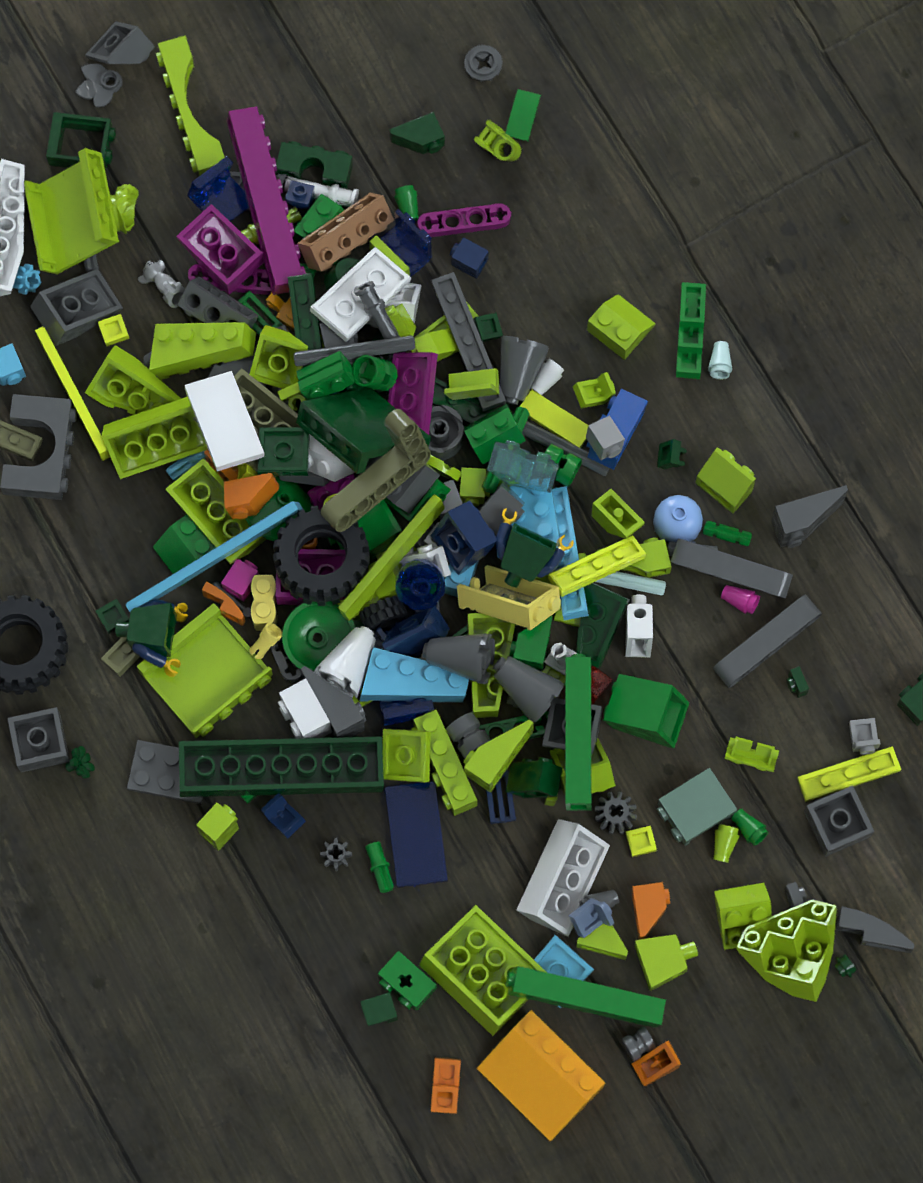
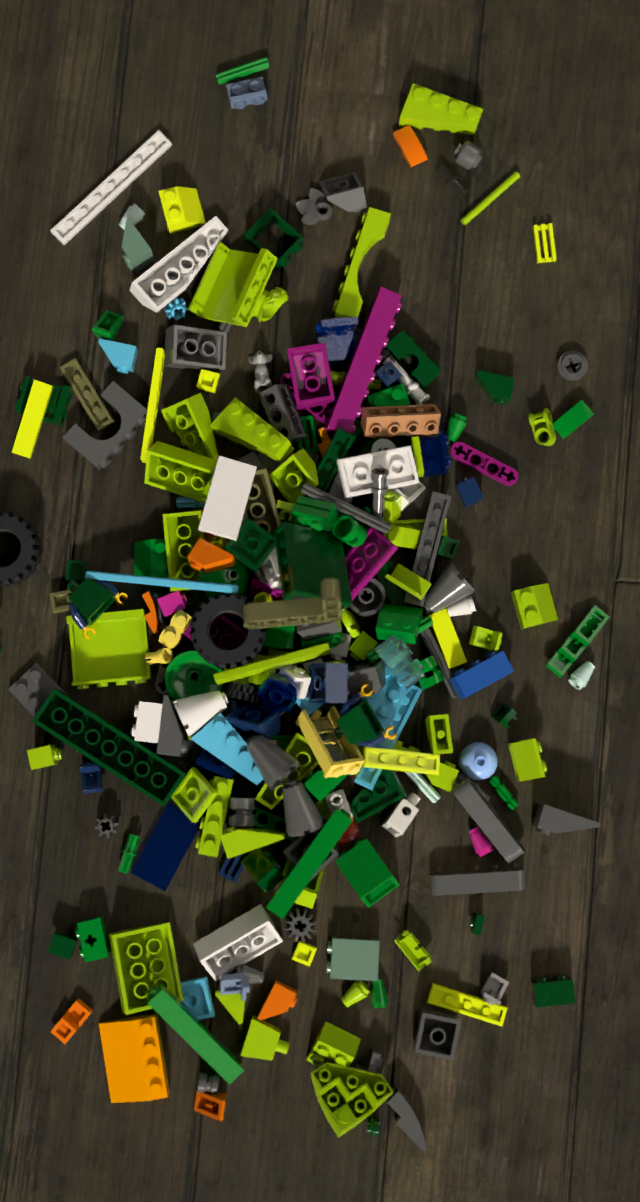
camera: 30 degrees right, 10 degrees up
light grey brick [586,415,625,460] -> none

